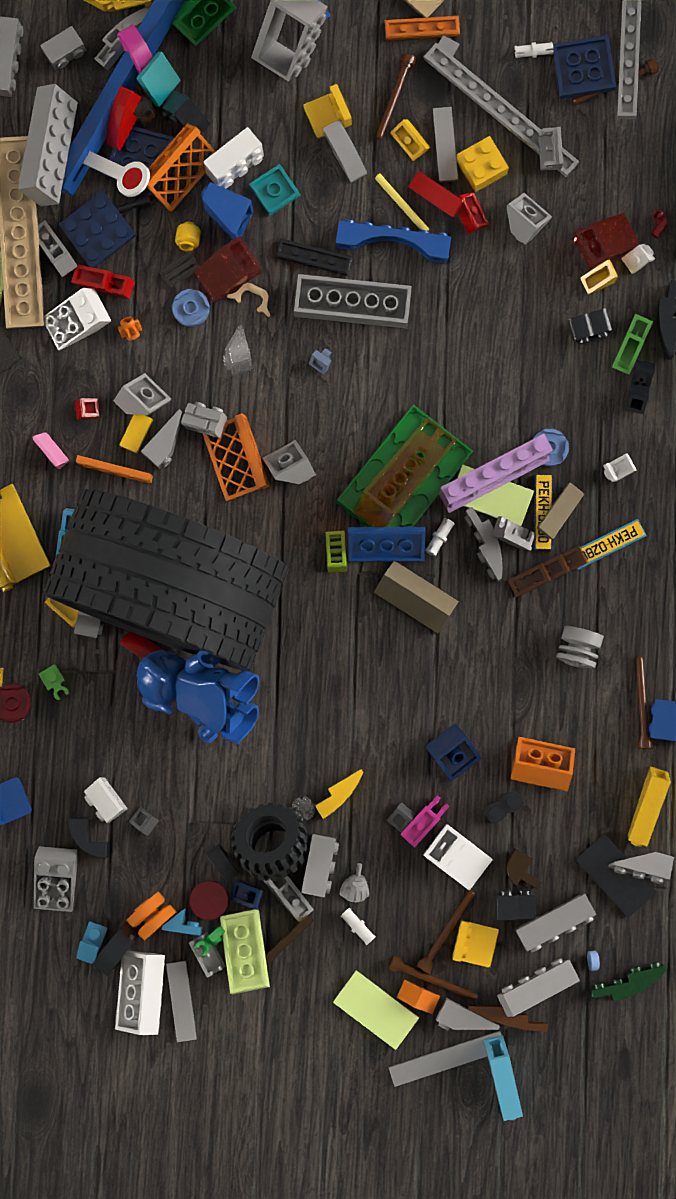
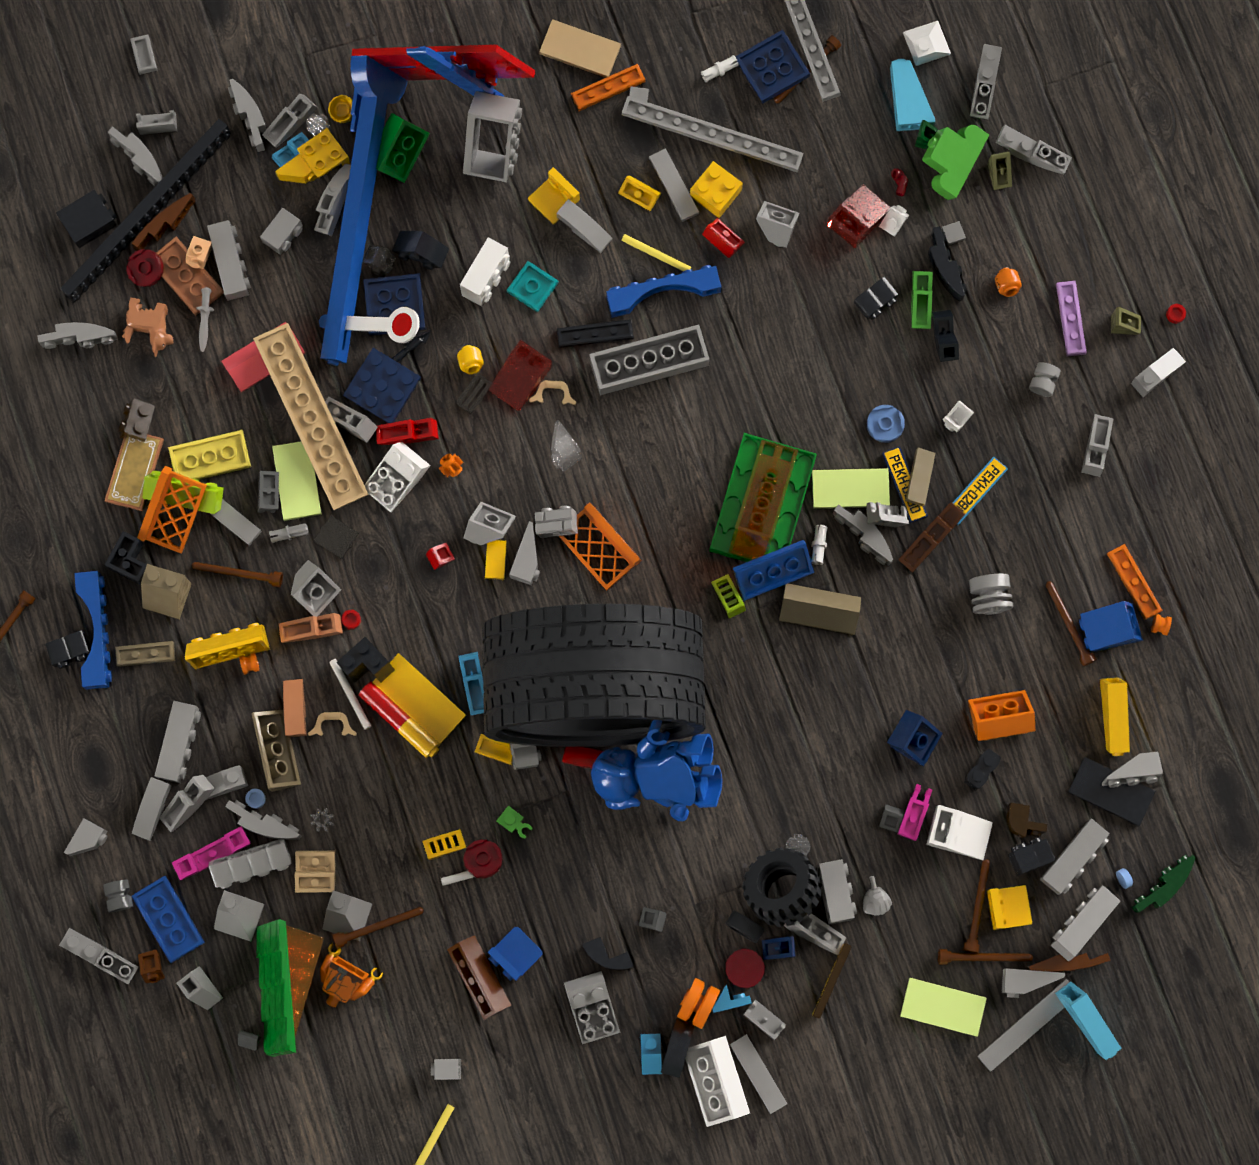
camera: 30 degrees left, 5 degrees down
light grey brick [18,84,78,207] -> none
bright pink slope [32,433,69,469] -> none
orange tile [76,455,153,484] -> none
white slope [84,777,128,823] -> none
red slope [107,86,142,151] -> none
dark pink slope [117,24,153,102] -> none
teal tile [136,52,181,107] -> none
orange fence [147,123,216,212] -> none
medium blue tile [172,289,210,327] -> none
green plate [193,926,225,958] -> none
blue slope [201,182,253,244] -> none
yellowish green tile [220,909,270,995] -> none
light grey slope [263,440,316,484] -> none
sand blue tile [309,348,332,374] -> none
yellow slope [315,769,363,819] -> none
white pin [340,908,376,945] -> none
reddish brown piece [376,53,416,140] -> none
orange slope [397,979,440,1014] -> none
red slope [408,170,464,217] -> none
lavender window [439,434,553,513] -> none
light grey hinge [538,127,563,170] -> none
yellow slope [580,259,618,294] -> none

